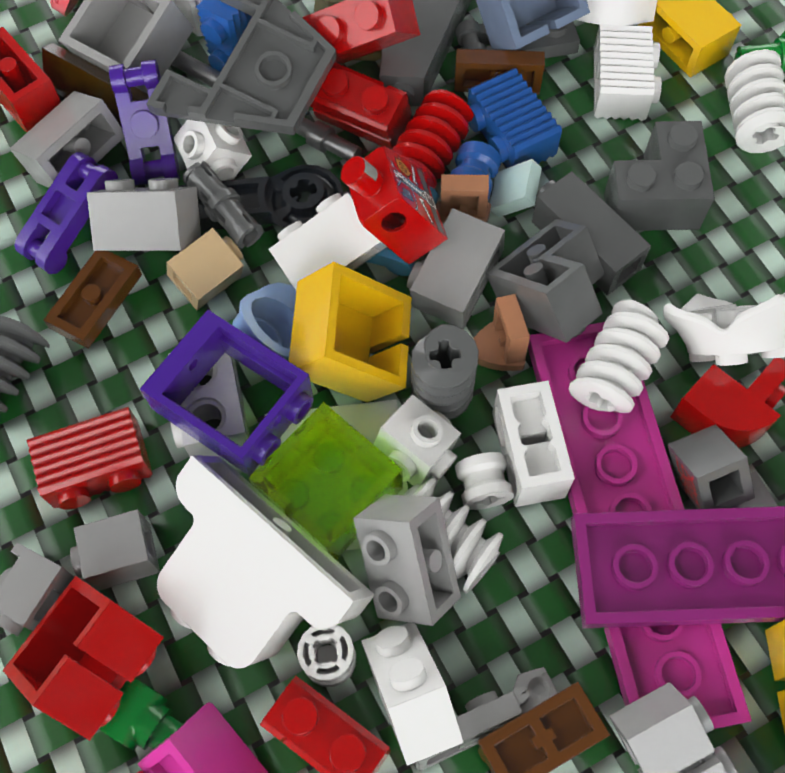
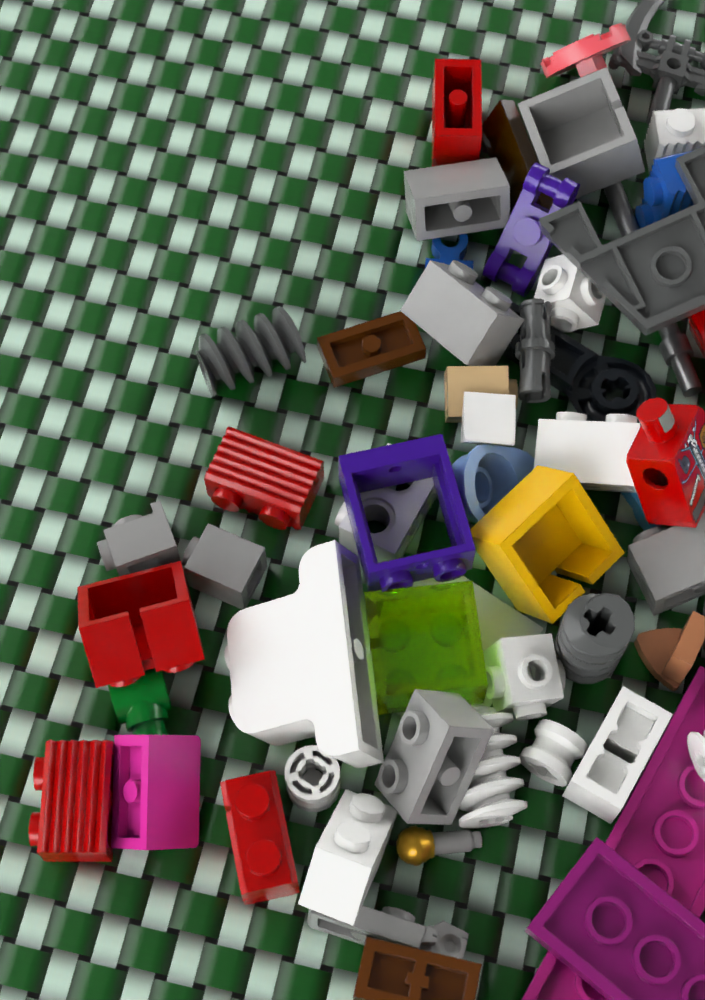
camera: 40 degrees right, 0 degrees up
dark purple plate [14,152,118,274] -> none
none -> piece [396,826,482,866]
none -> white slope [460,391,516,447]

